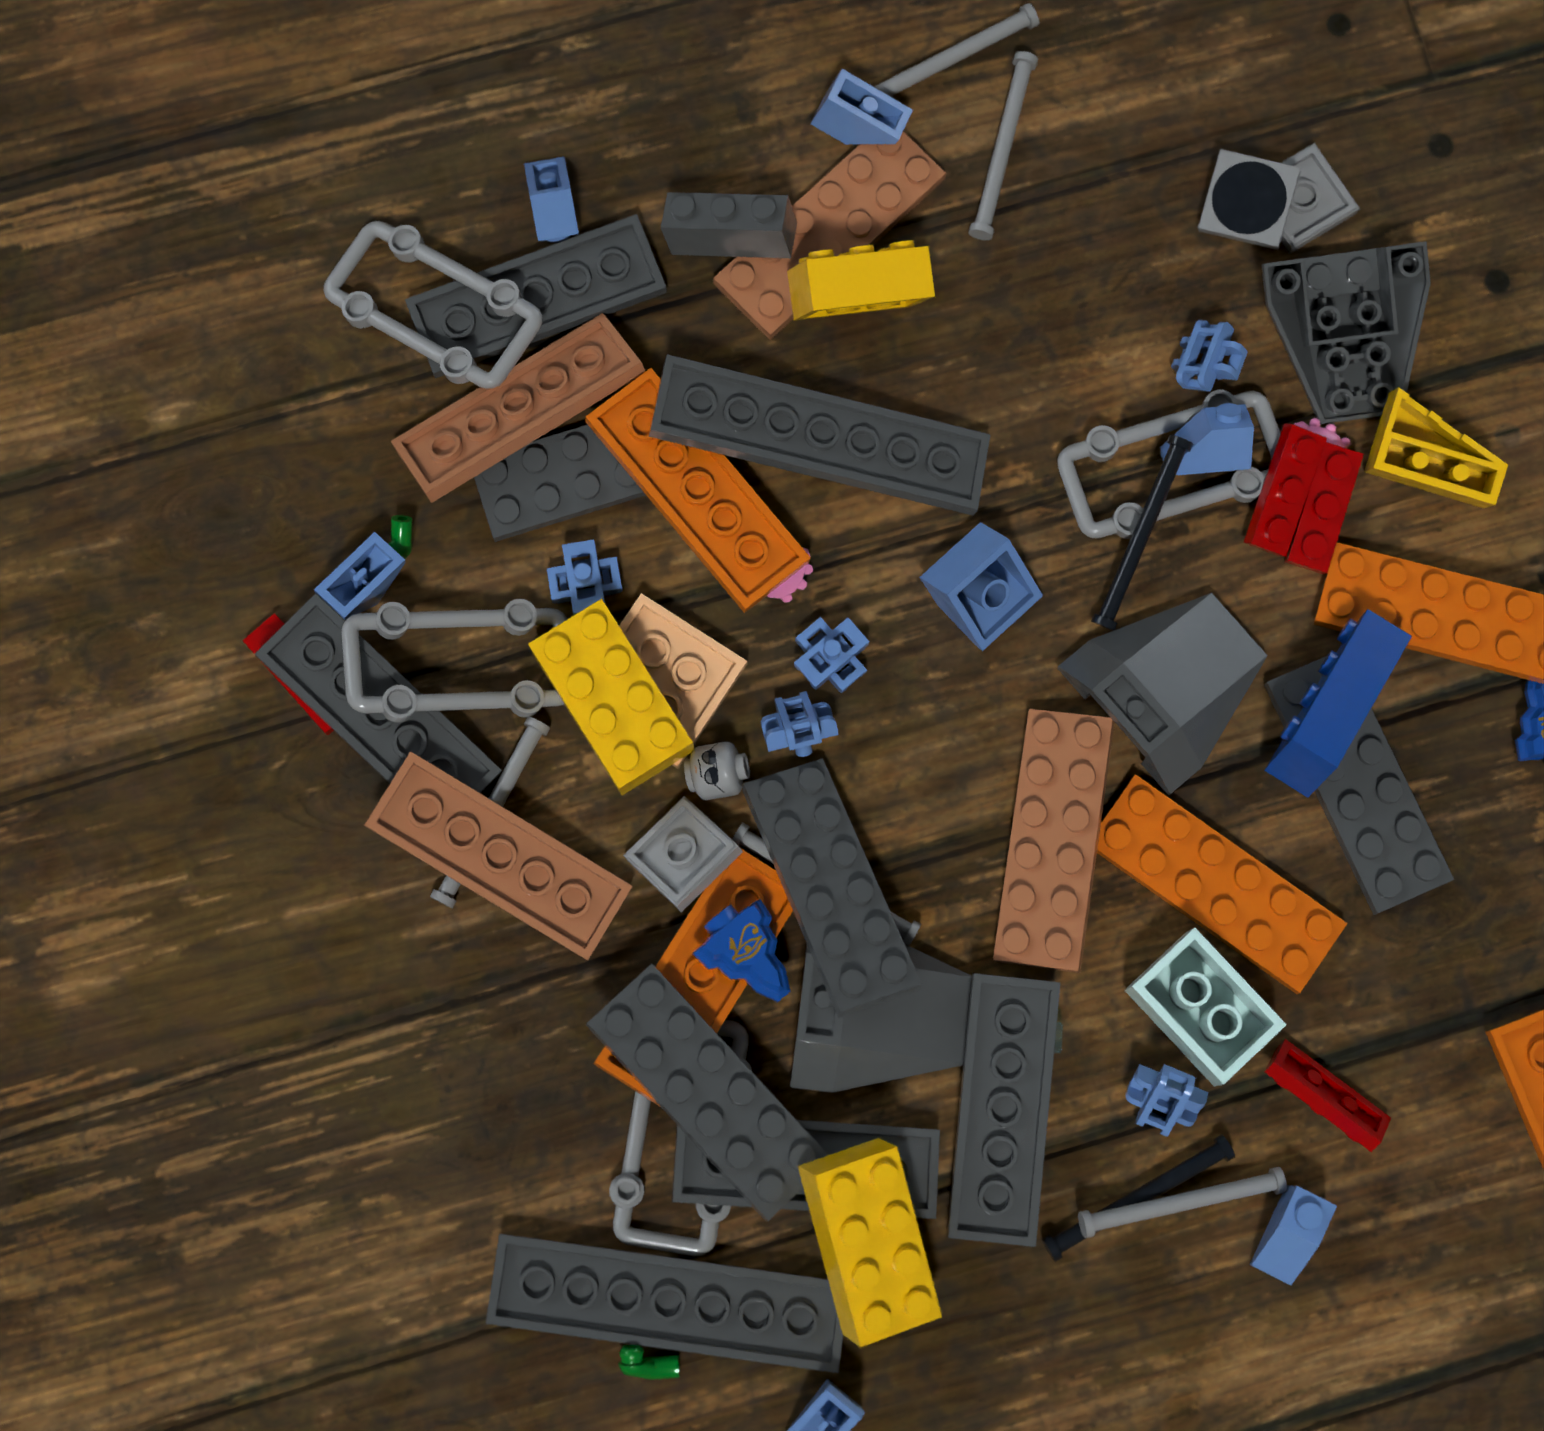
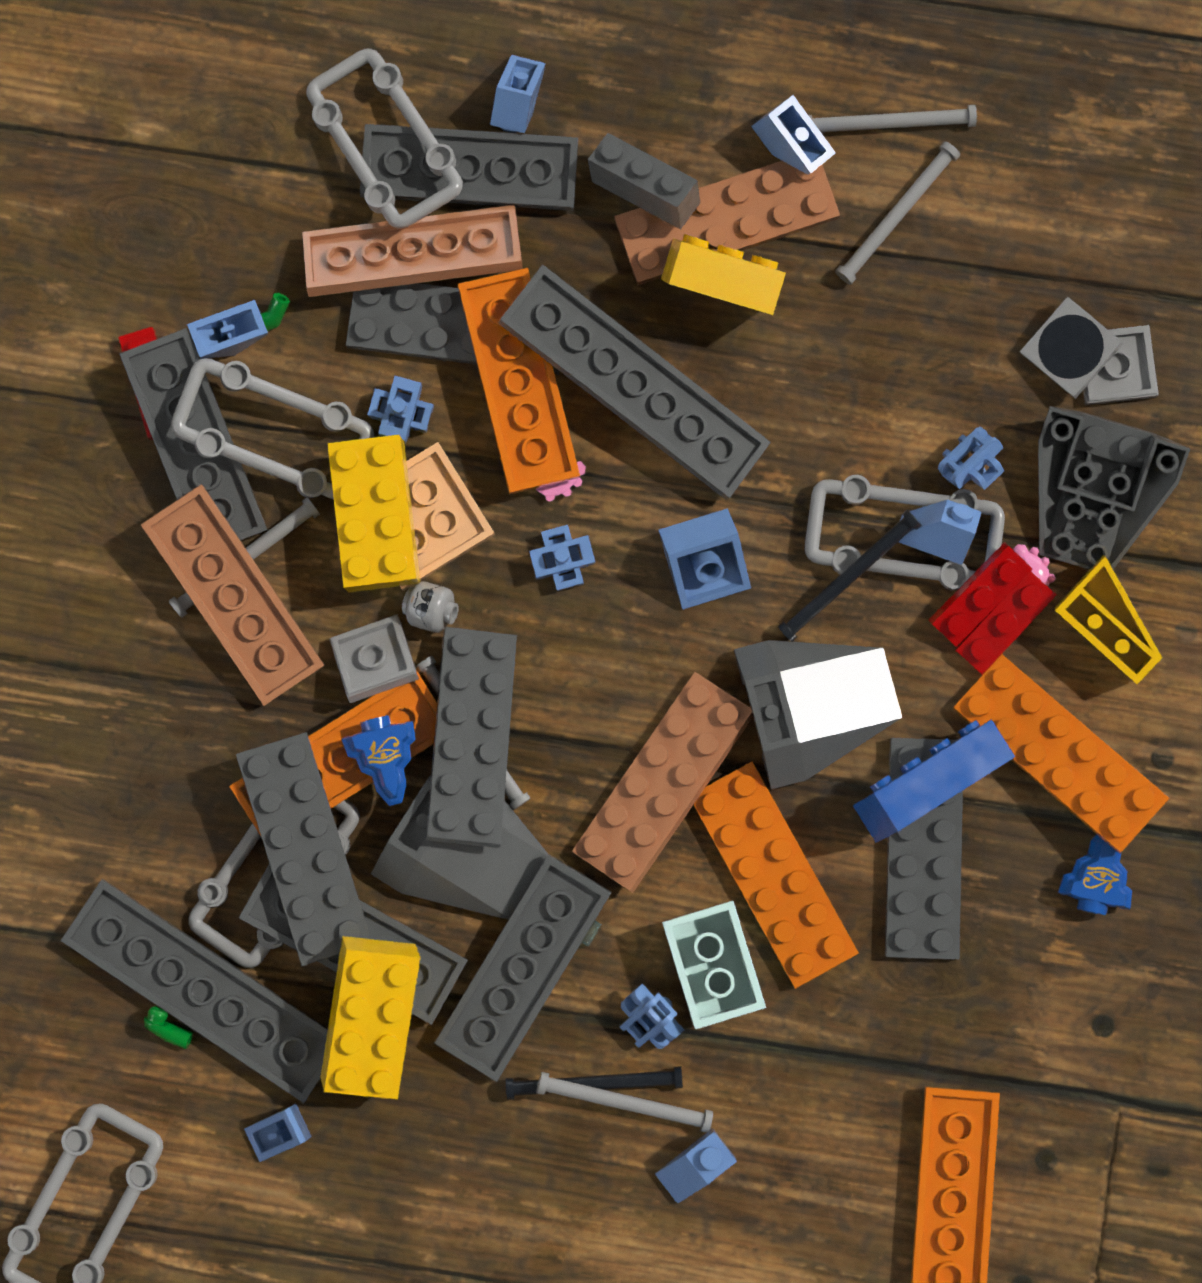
camera: 35 degrees right, 5 degrees up
medium blue piece [761,691,839,757] -> none
red plate [1265,1039,1391,1152] -> none

